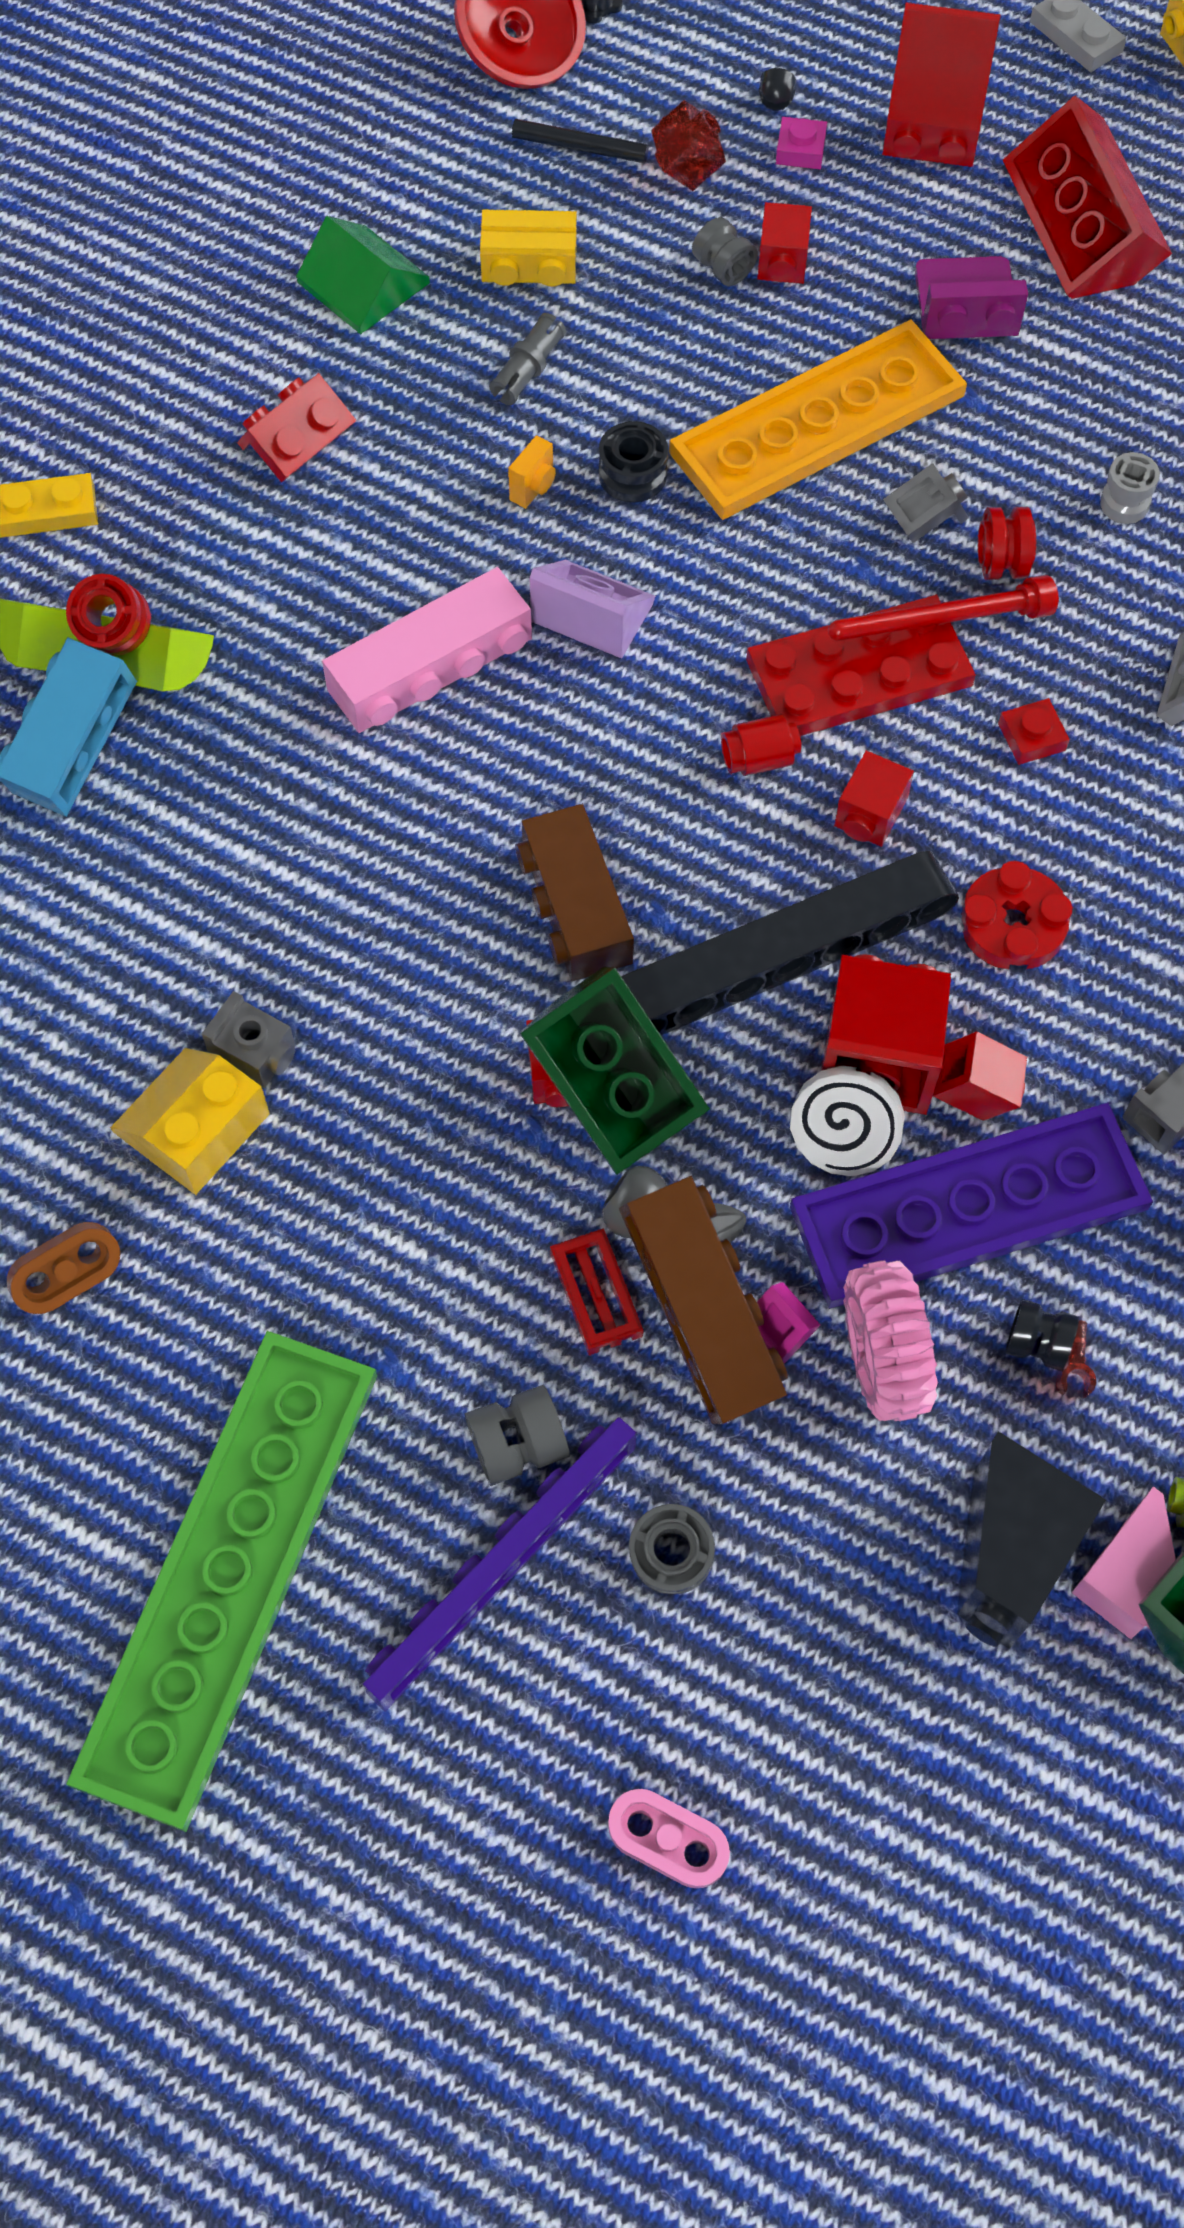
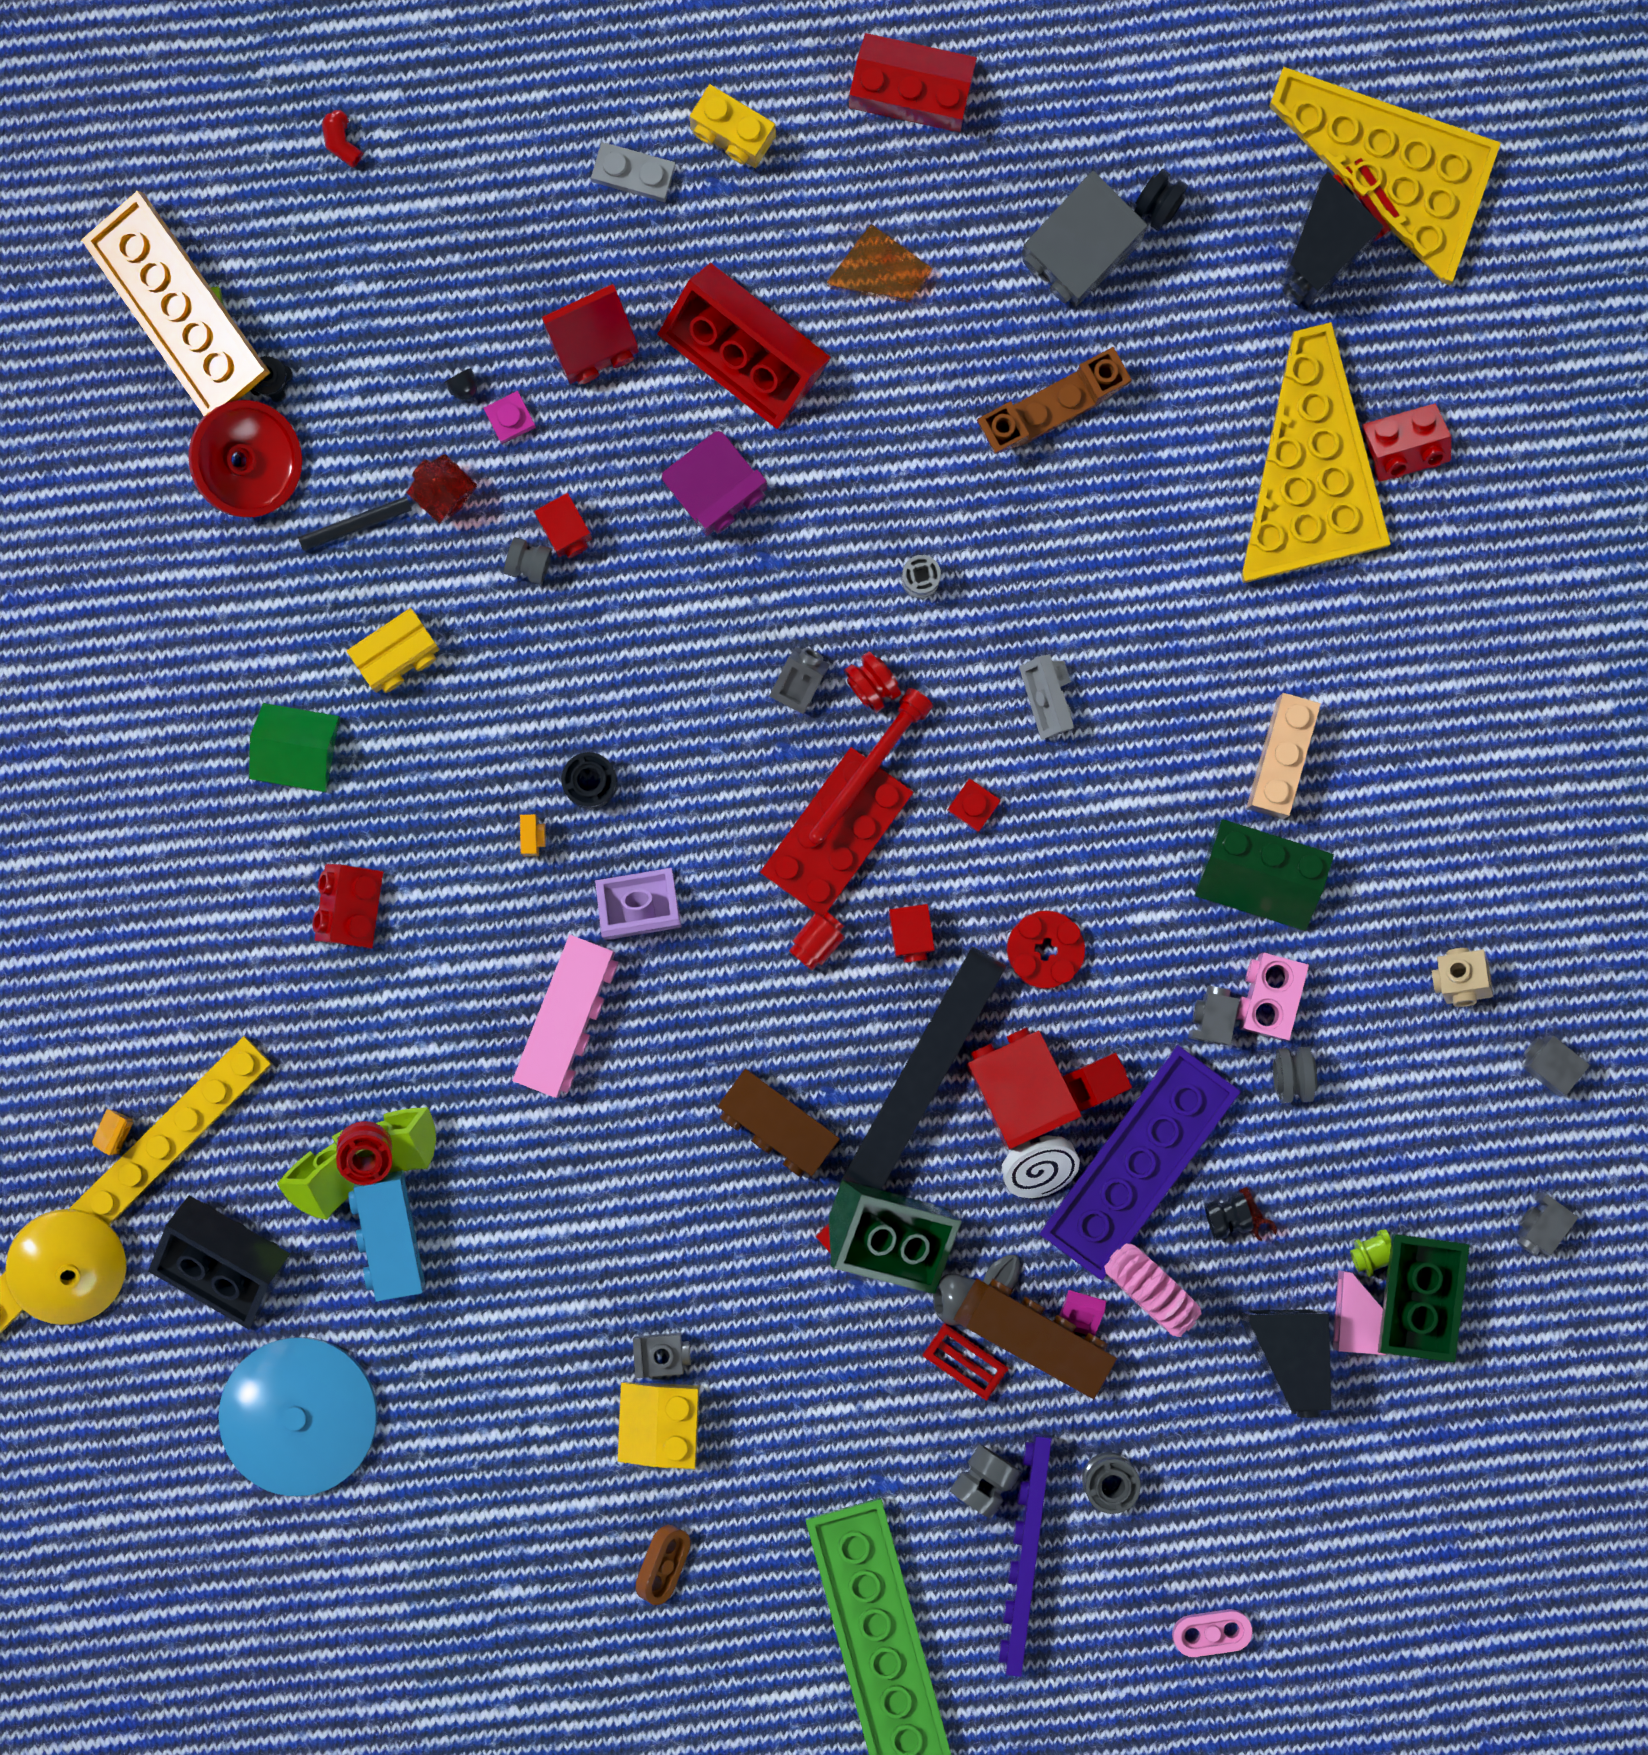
camera: 40 degrees left, 20 degrees up
dark grey pin [489,313,566,405] -> none
light orange plate [669,319,967,520] -> none

